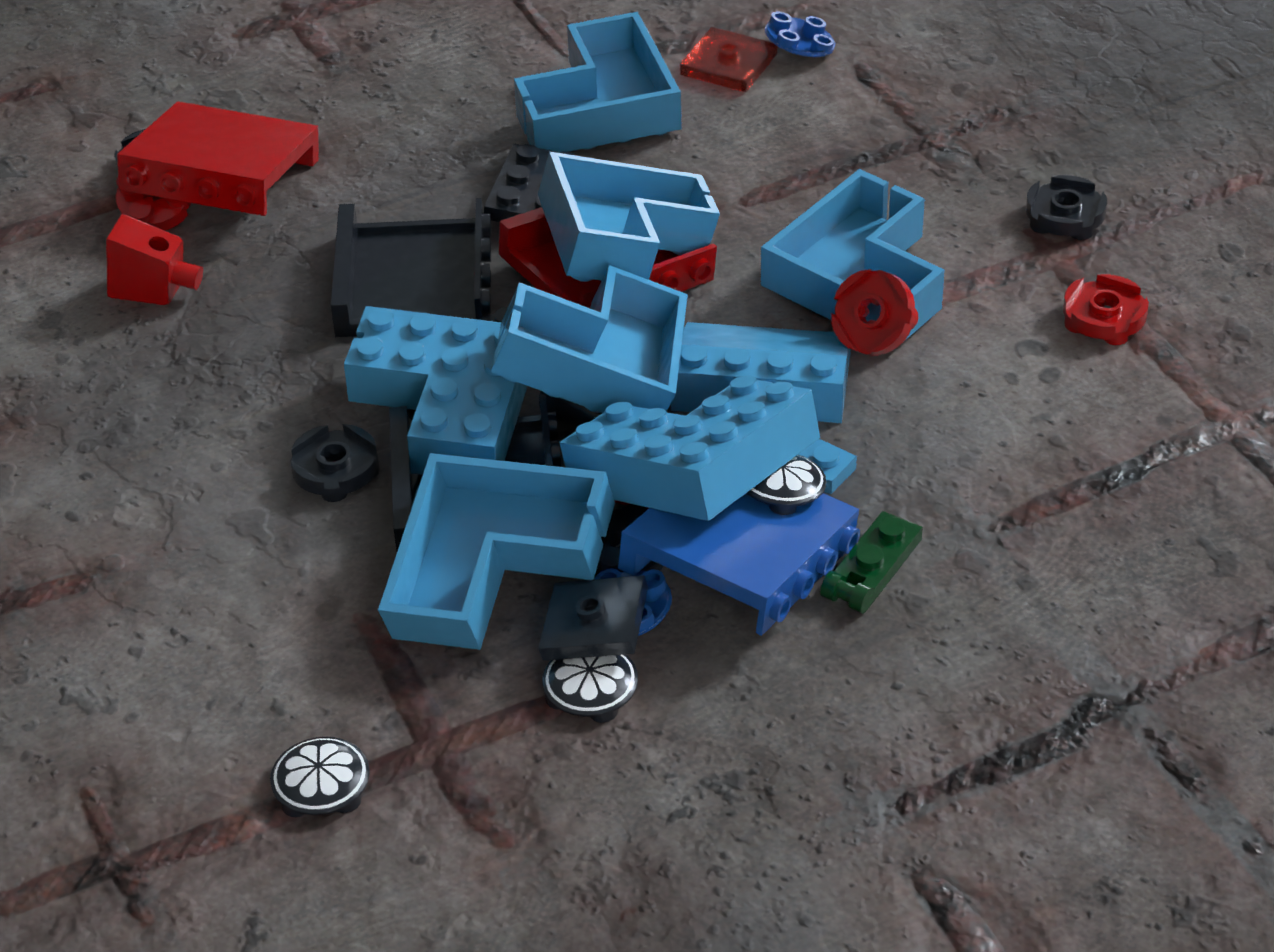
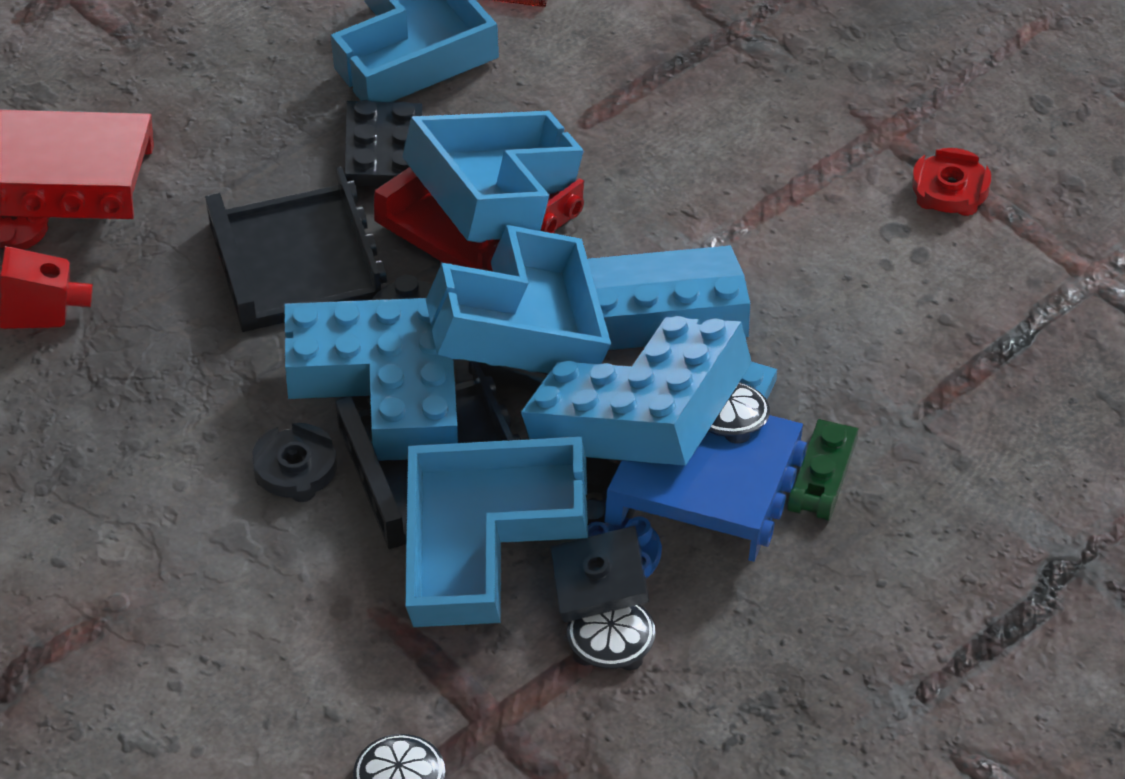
camera: 15 degrees left, 5 degrees up
dark azure piece [761,169,945,351] -> none
red plate [831,269,918,356] -> none
black plate [1026,175,1107,240] -> none

